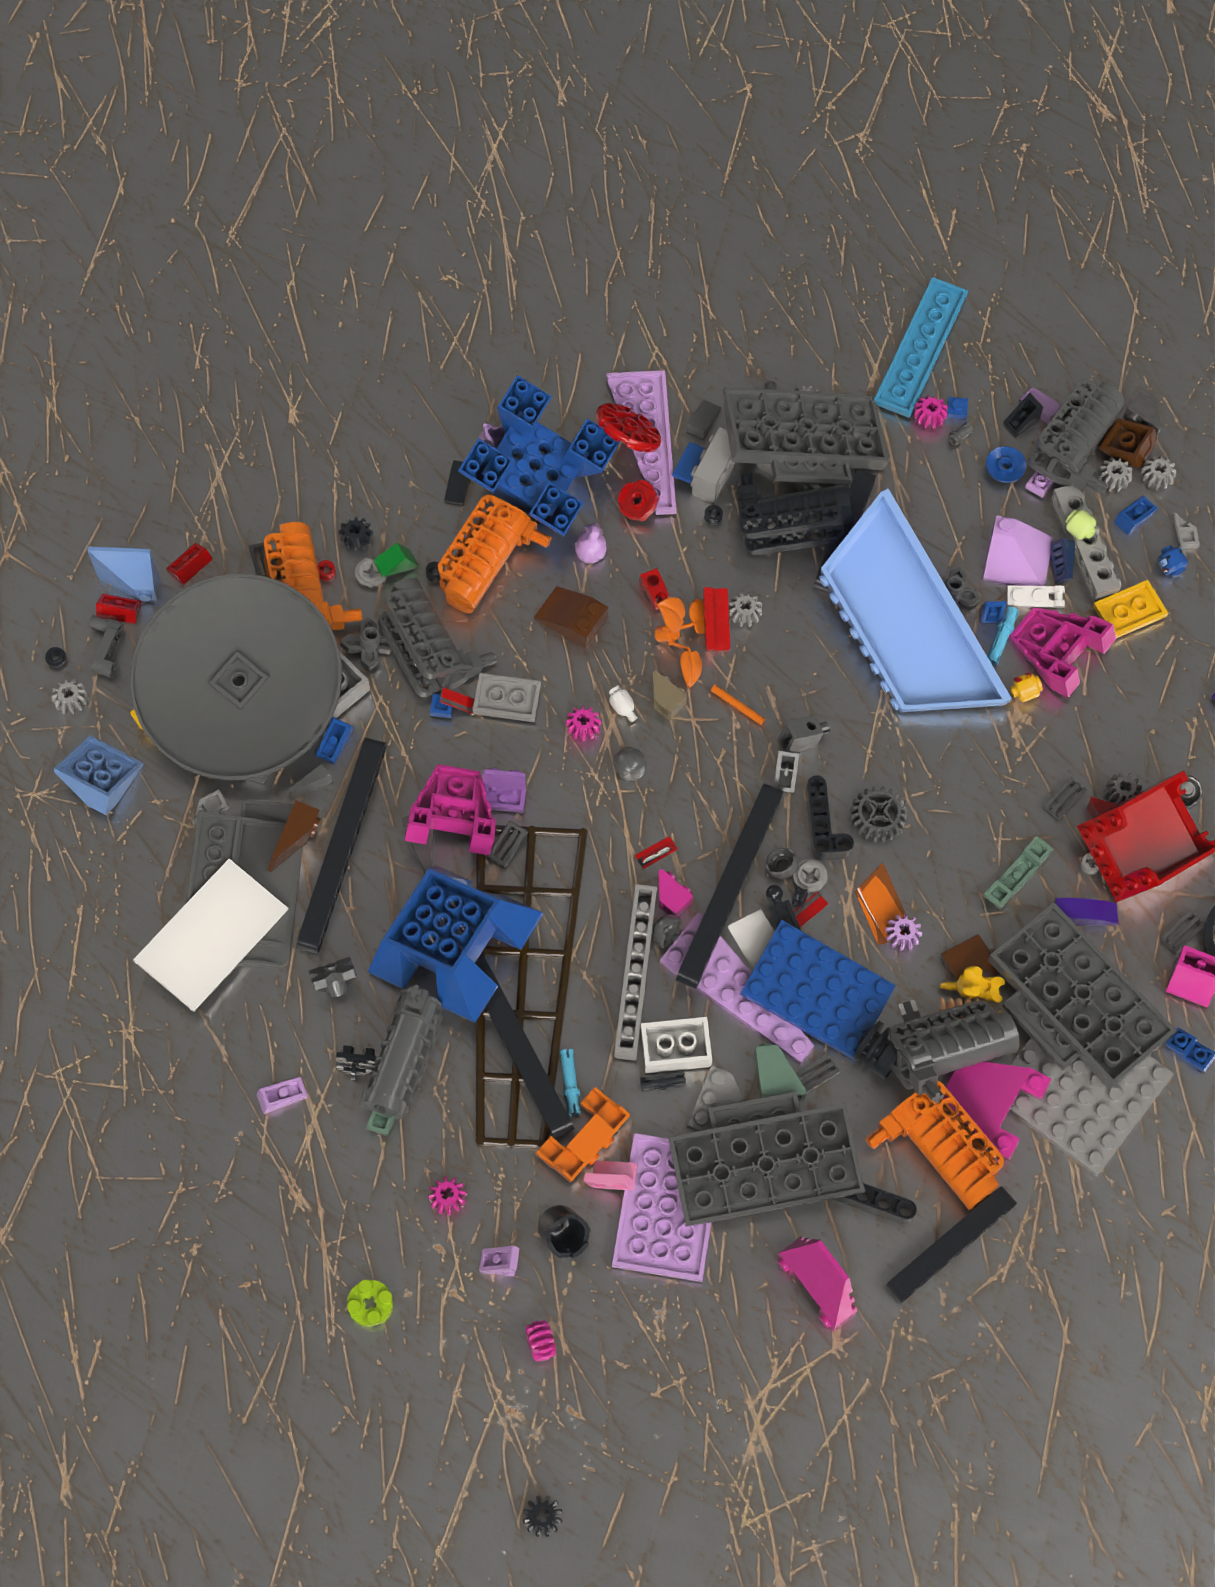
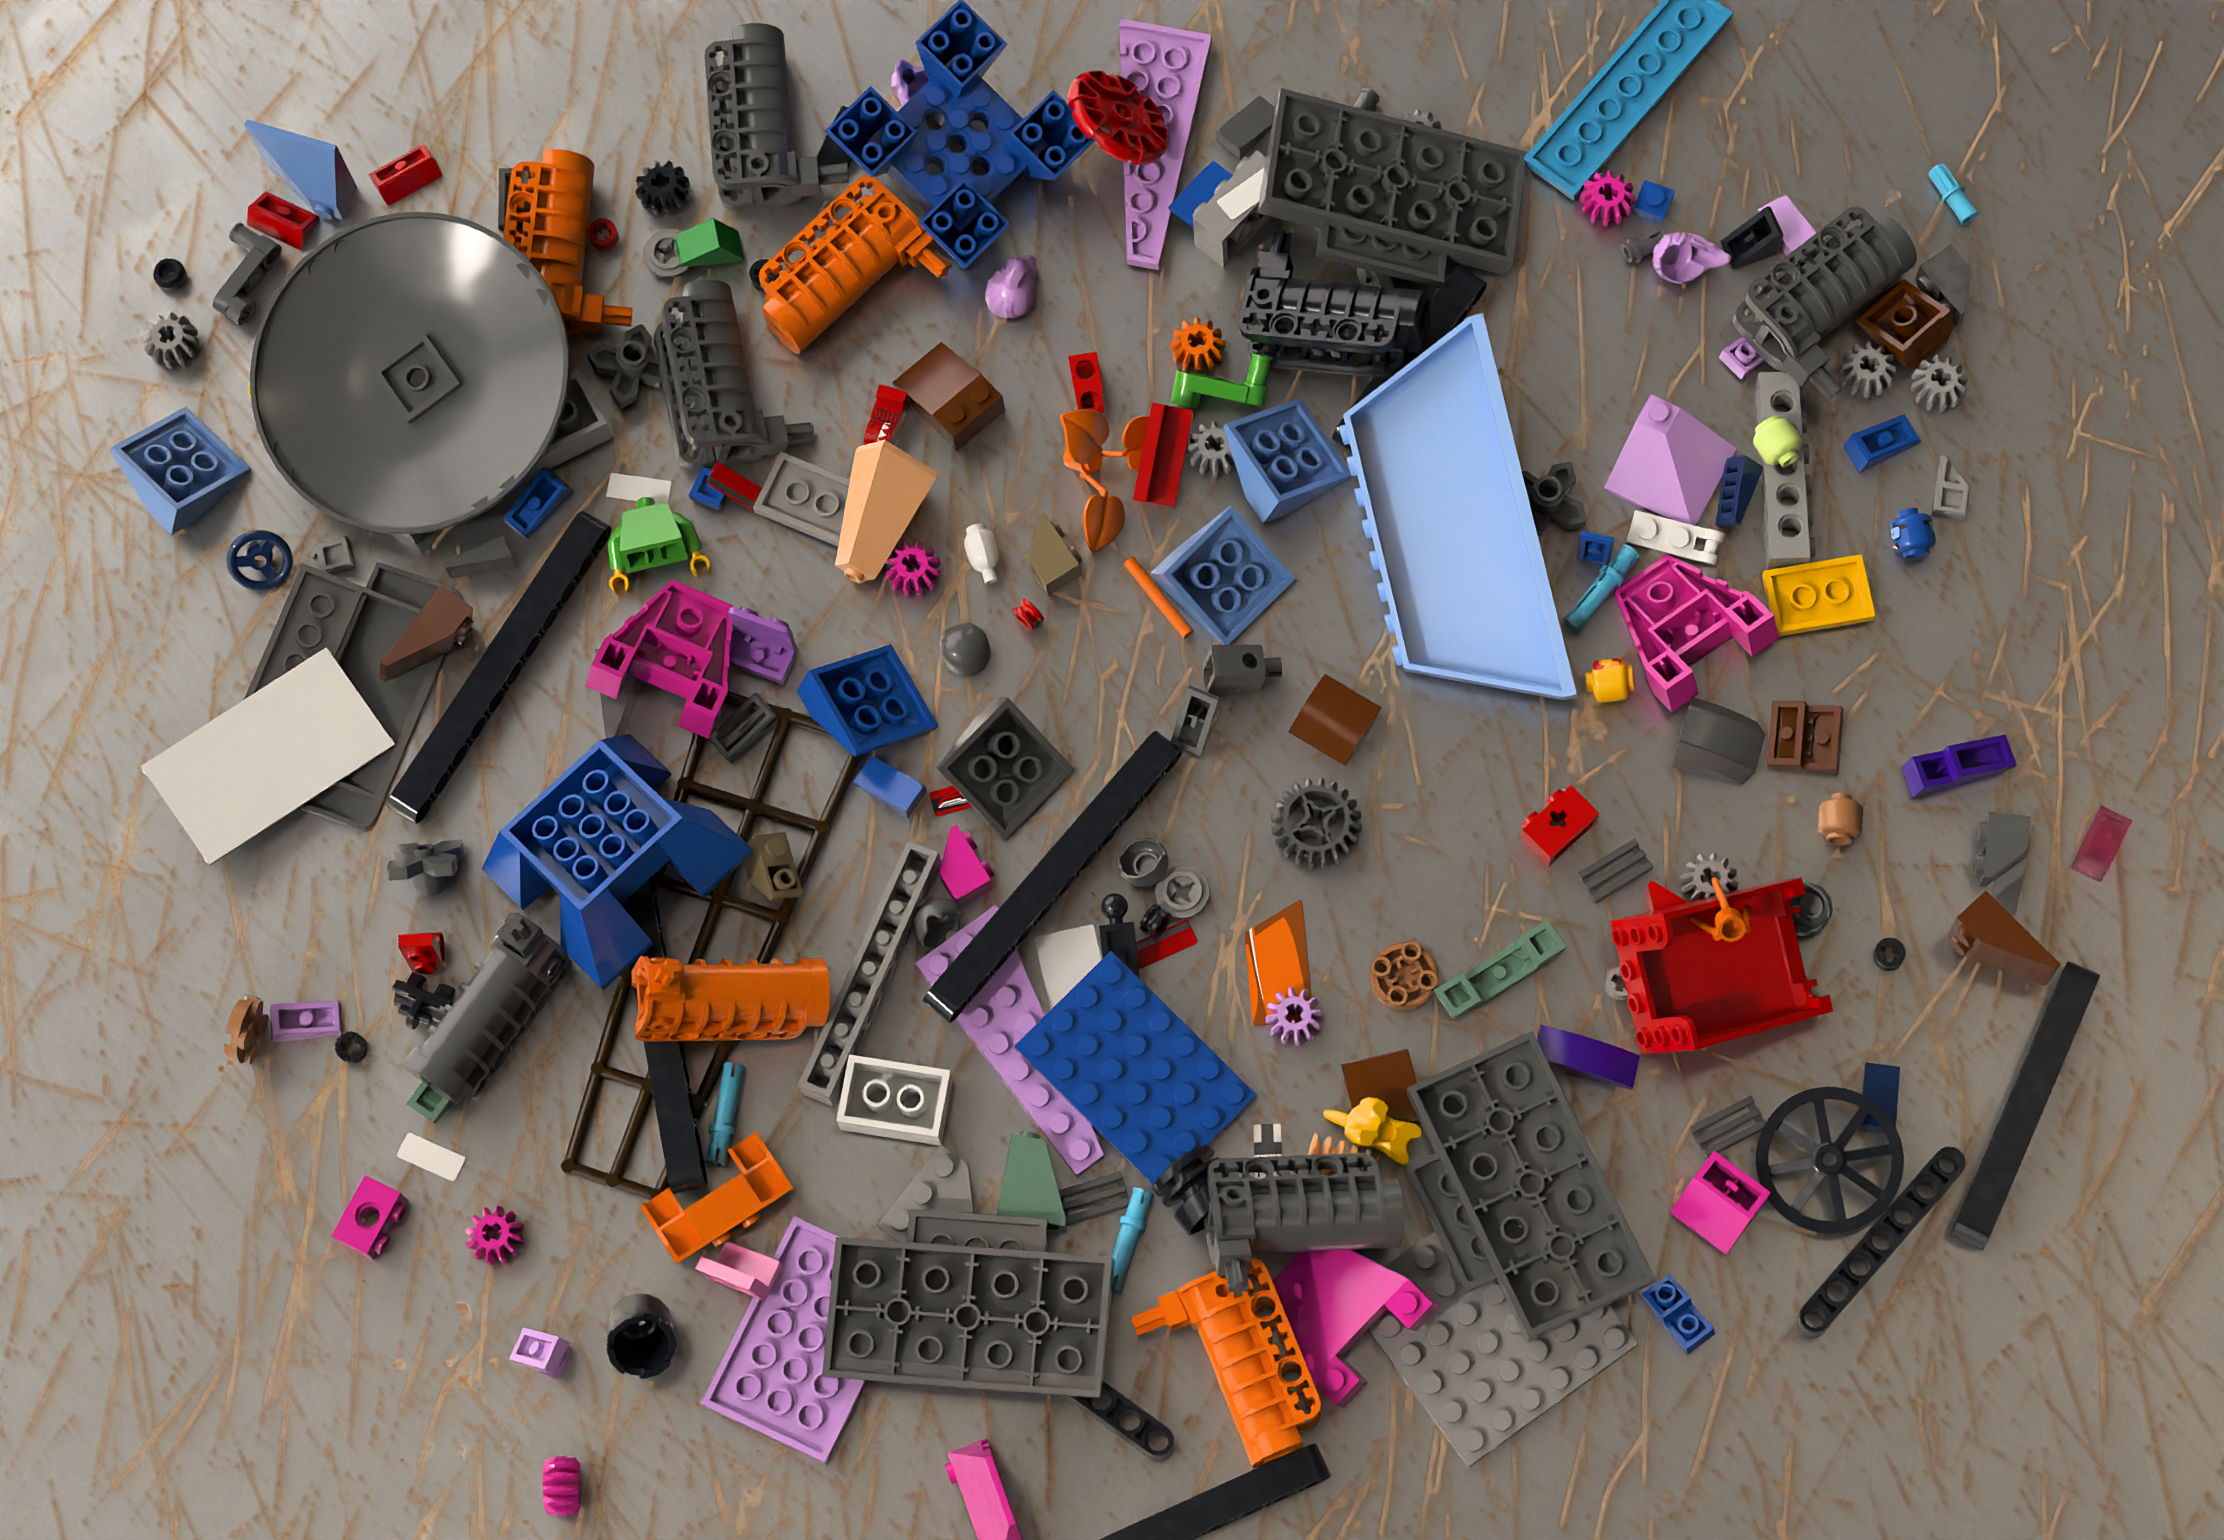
camera: 25 degrees right, 5 degrees up
lime plate [347,1279,393,1327] -> none
red plate [618,480,659,521] -> none
black pin [640,1071,686,1092] -> none
black bush [704,505,723,525] -> none
black beam [806,775,854,860] -> none
blue dish [986,446,1026,483] -> none
none -> medium nougat plate [224,995,269,1064]
none -> dark blue piece [226,530,293,591]
none -> dark pink brick [331,1175,407,1260]
none -> black bush [335,1031,368,1064]
none -> white sticker [397,1133,466,1181]
none -> red plate [398,932,445,974]
none -> white sticker [606,473,672,504]
none -> bright green torso [607,497,710,594]
none -> orange piece [631,956,830,1041]
none -> dark grey piece [705,23,849,211]
none -> dark tan slope [744,832,803,900]
none -> blue slope [796,644,938,757]
none -> light nougat slope [835,440,938,583]
none -> blue slope [853,756,927,819]
none -> red leg [864,384,910,445]
none -> dark grey slope [937,696,1075,840]
none -> red bush [1012,598,1044,631]
none -> medium azure pin [1111,1187,1154,1293]
none -> medium blue slope [1150,506,1295,645]
none -> orange gear [1170,317,1226,373]
none -> bright green beam [1170,352,1272,408]
none -> white sticker [1217,167,1265,220]
none -> medium blue slope [1223,398,1351,524]
none -> reddish brown slope [1288,674,1383,766]
none -> medium nougat tile [1370,941,1439,1011]
none -> red brick [1521,785,1599,867]
none -> lavender hair [1653,232,1731,284]
none -> dark grey slope [1672,697,1765,784]
none -> orange plant [1691,877,1751,942]
none -> reddish brown slope [1767,701,1844,774]
none -> medium nougat head [1818,793,1863,846]
none -> medium azure axle [1928,163,1979,225]

